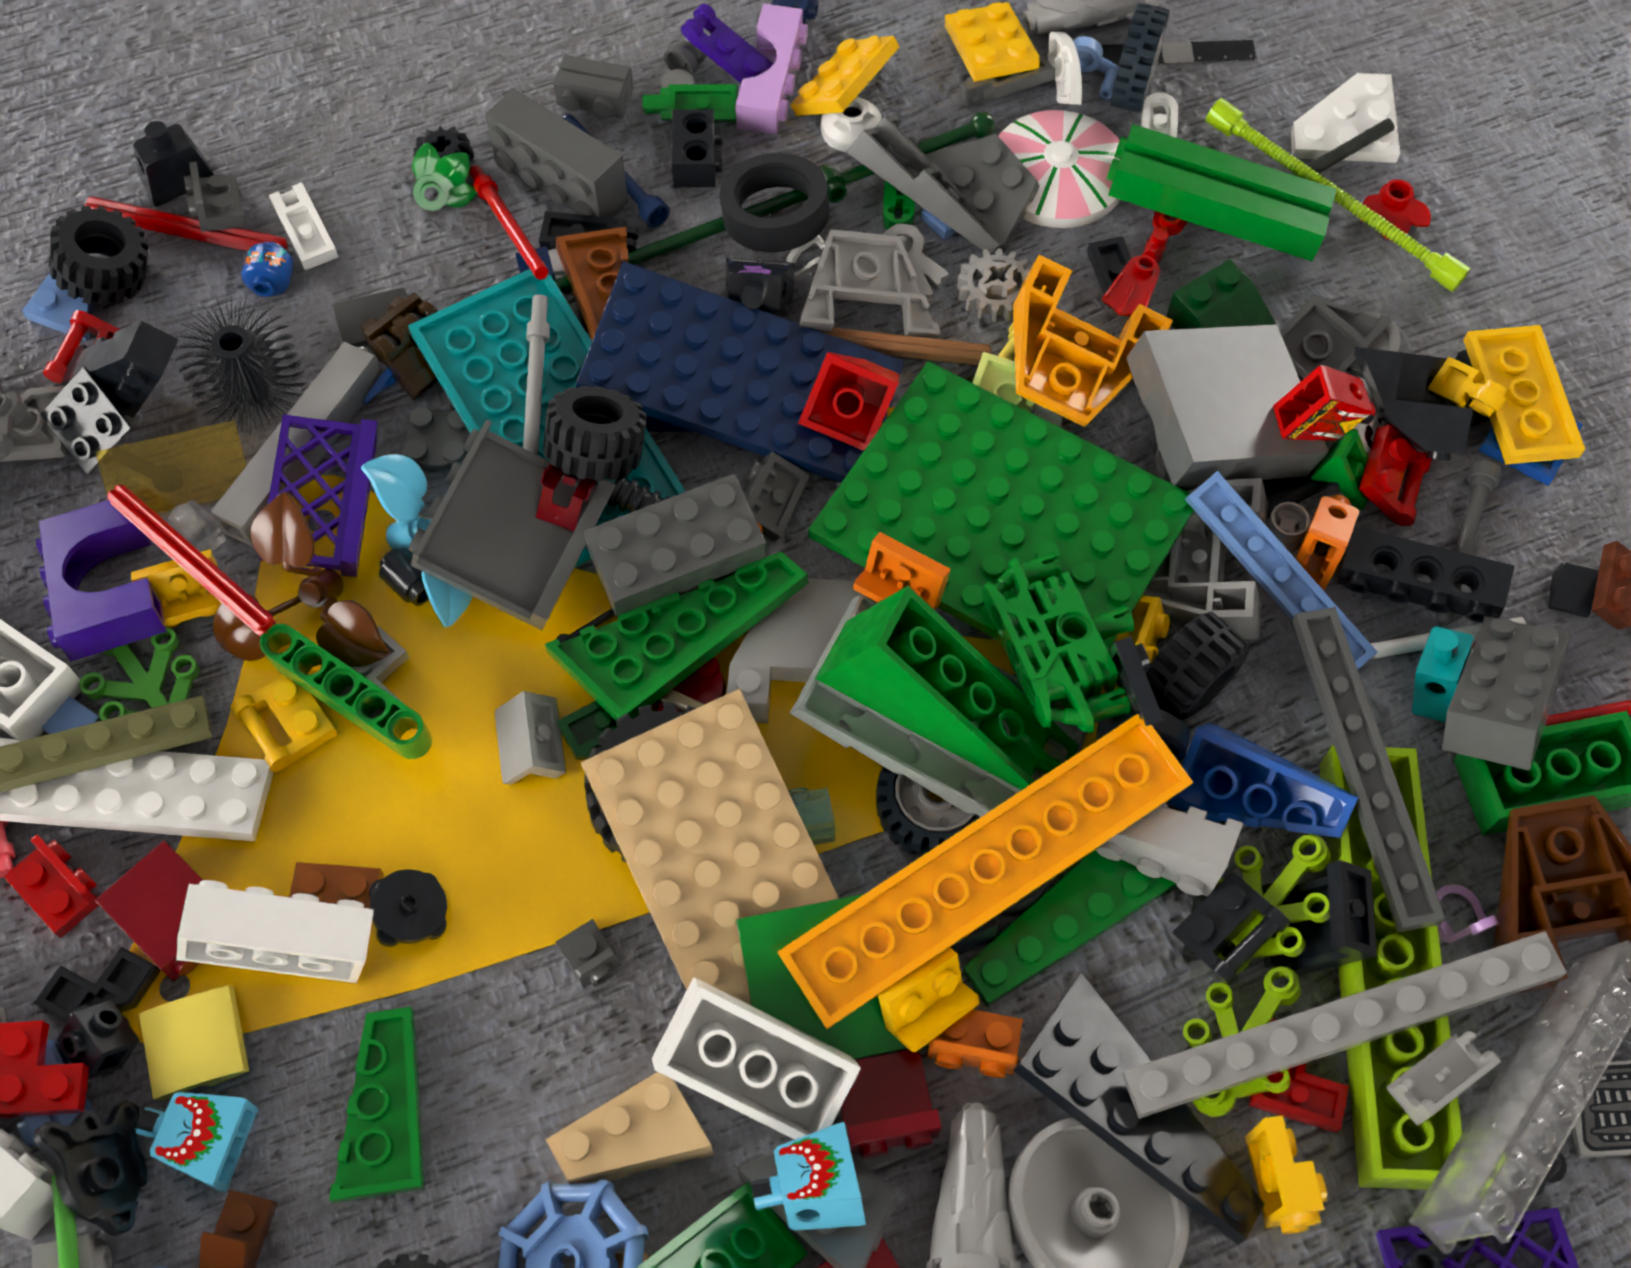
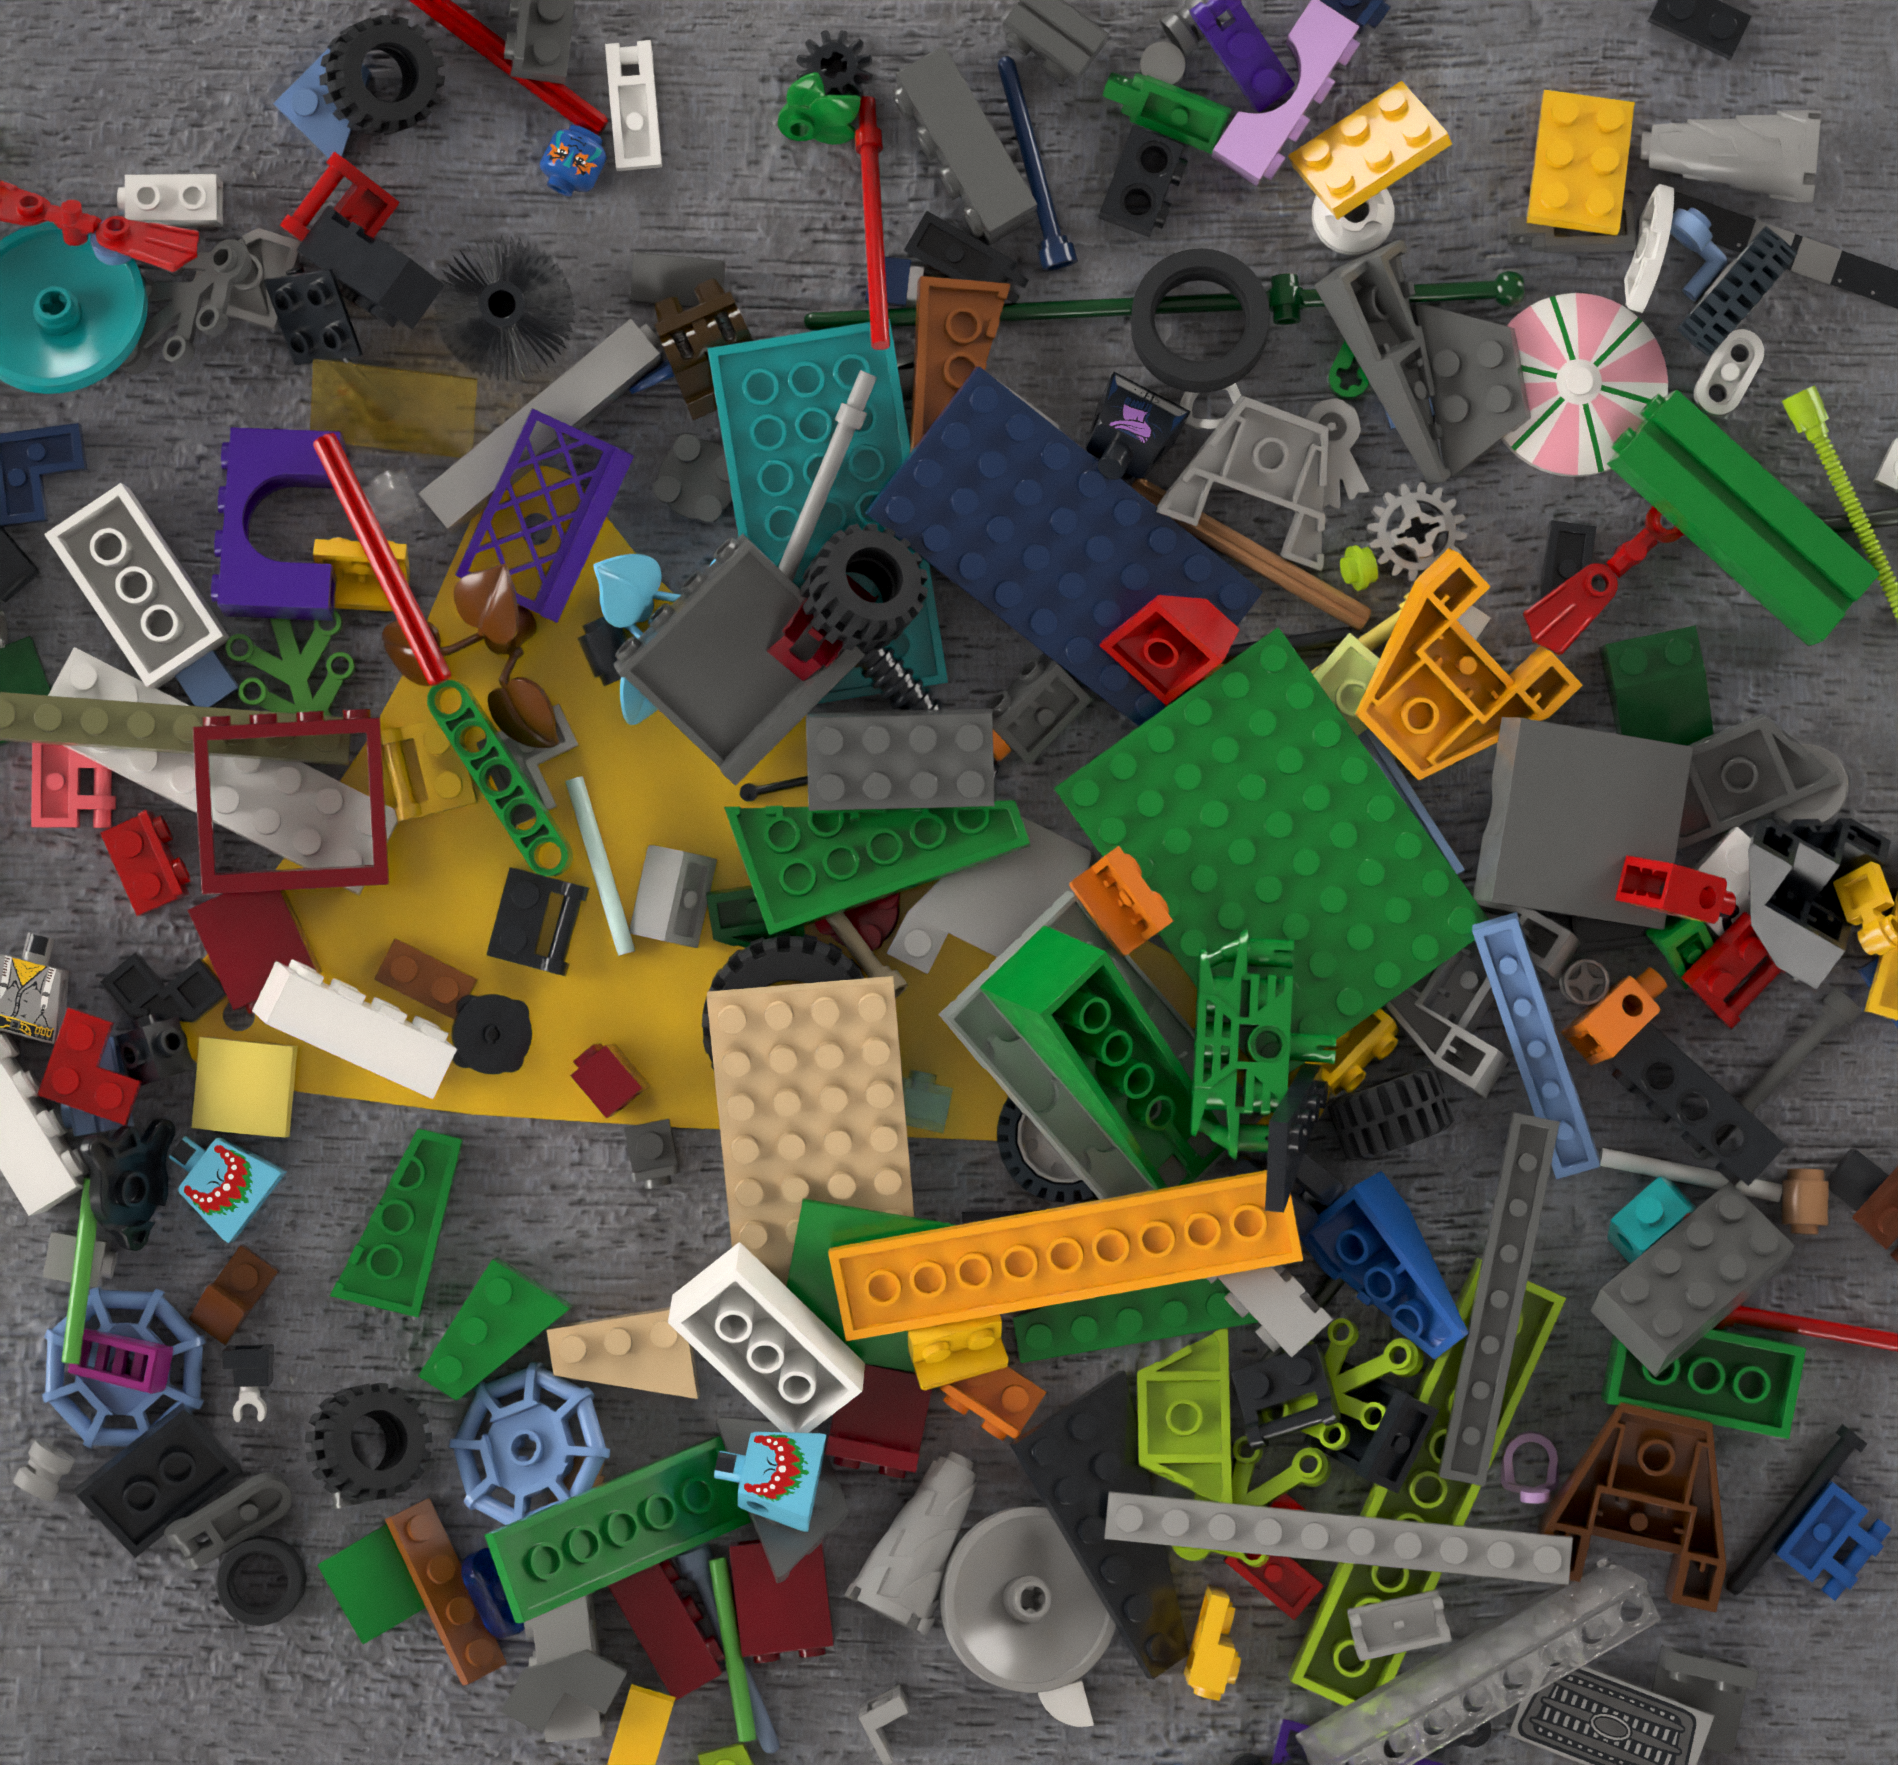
camera: 25 degrees right, 25 degrees up
none -> dark red window [192,709,389,894]
none -> green wedge [418,1257,574,1401]
none -> black plate [486,867,590,976]
none -> light aqua bar [565,776,635,956]
none -> dark red brick [570,1043,650,1118]
none -> lime wing [1137,1328,1232,1503]
none -> lime plate [1340,545,1378,591]
none -> medium nougat brick [1781,1169,1829,1235]

